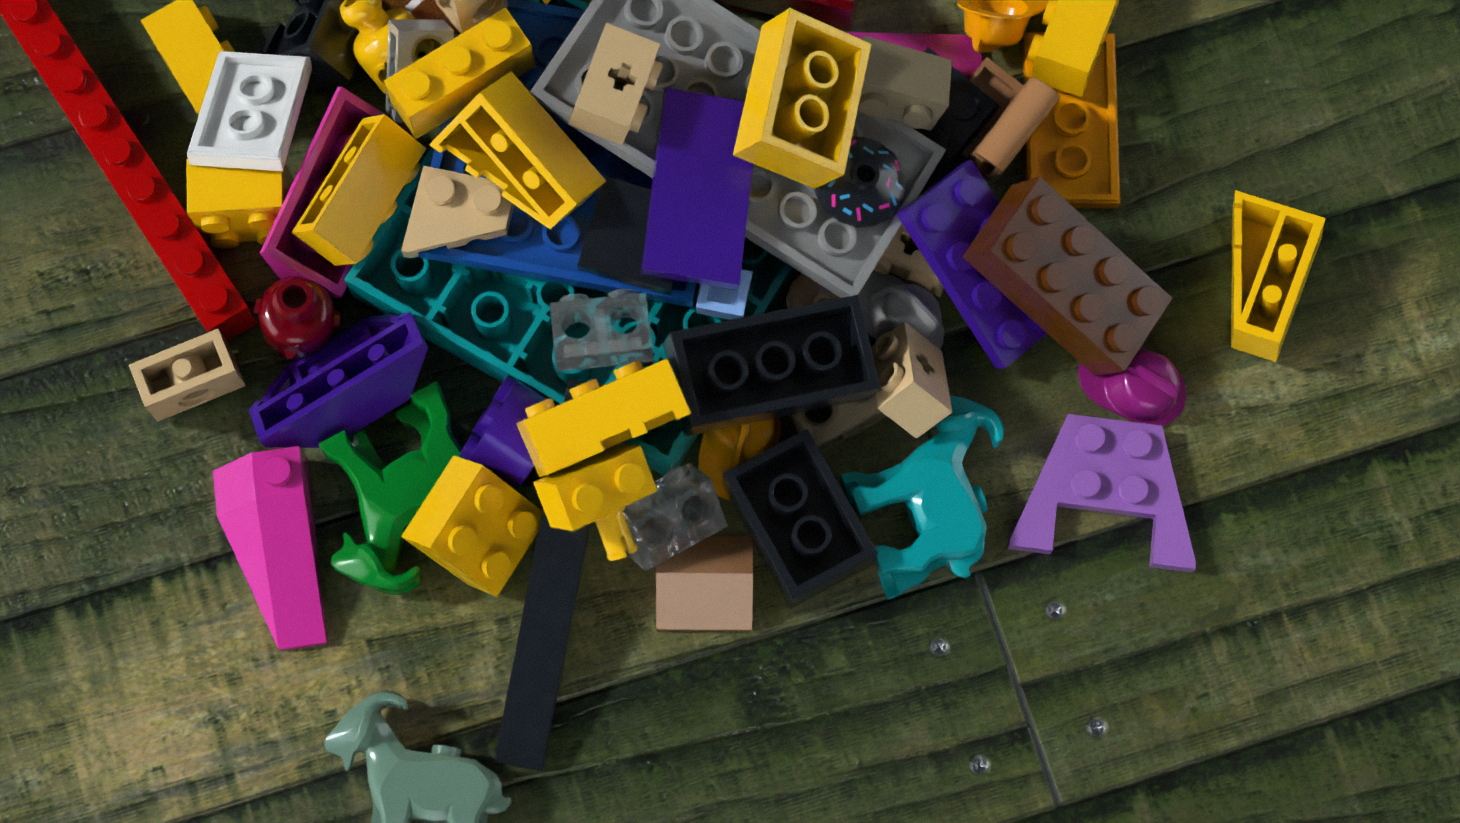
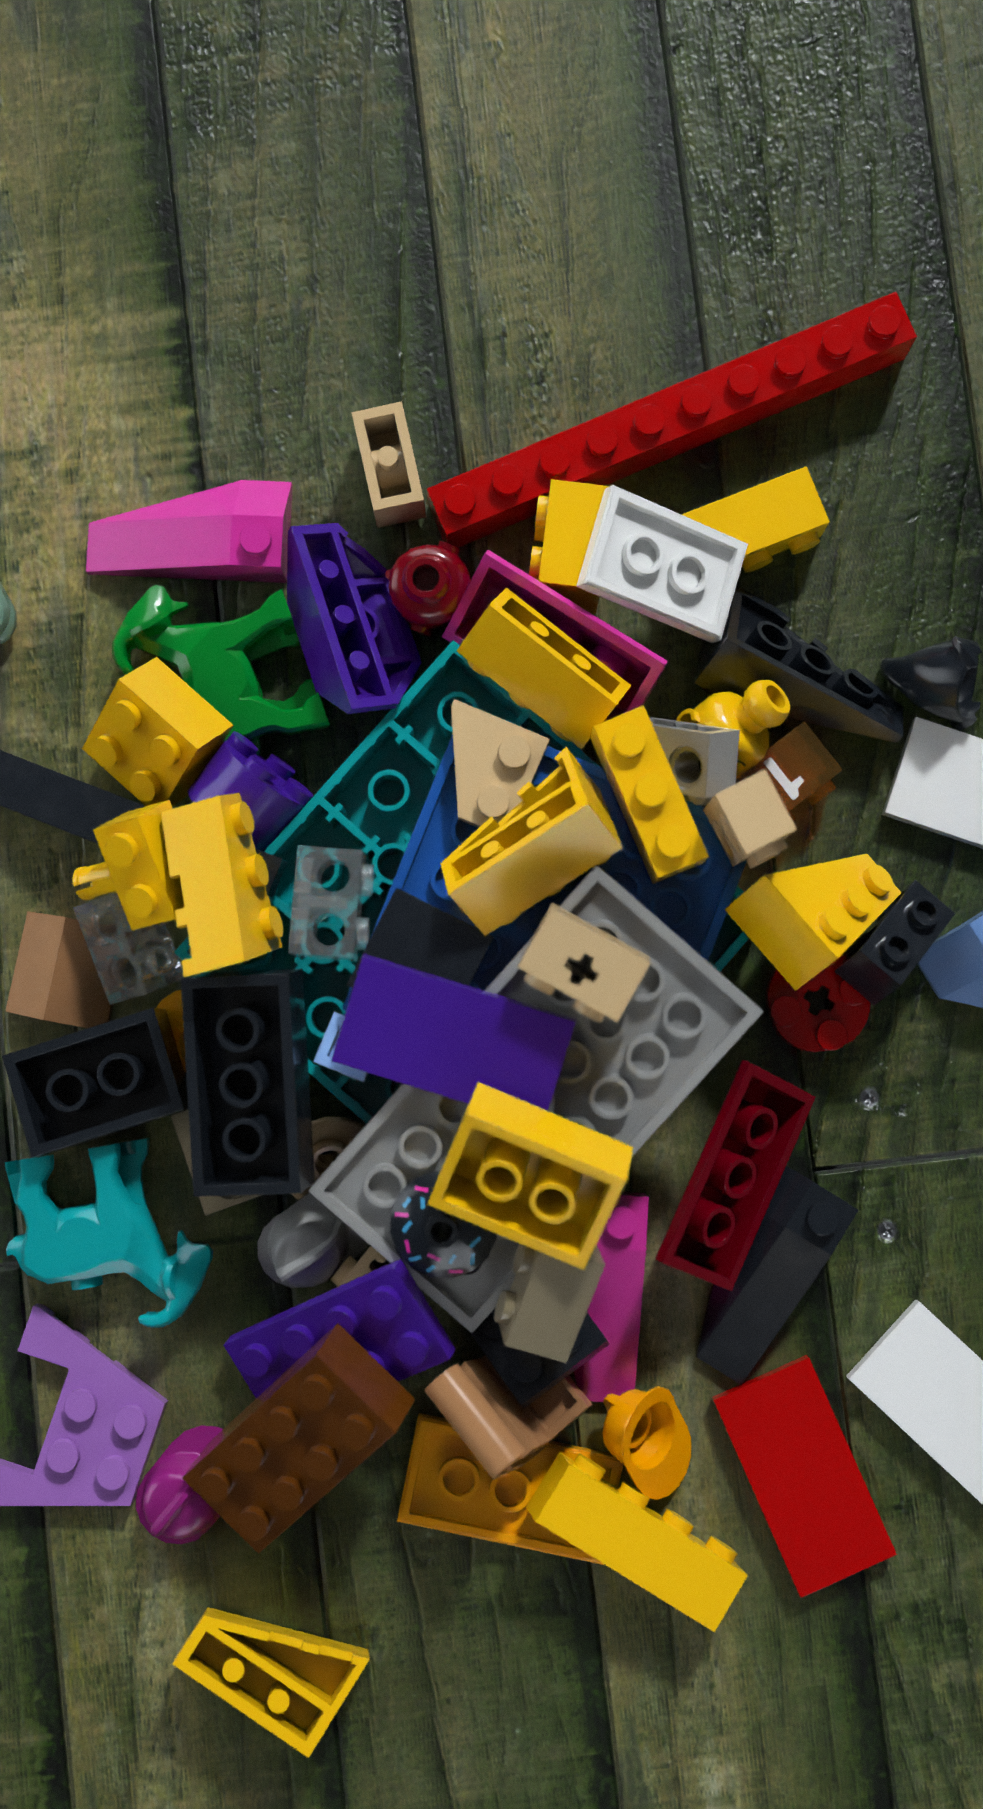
camera: 105 degrees right, 10 degrees up
tan brick [871,321,952,439] -> none

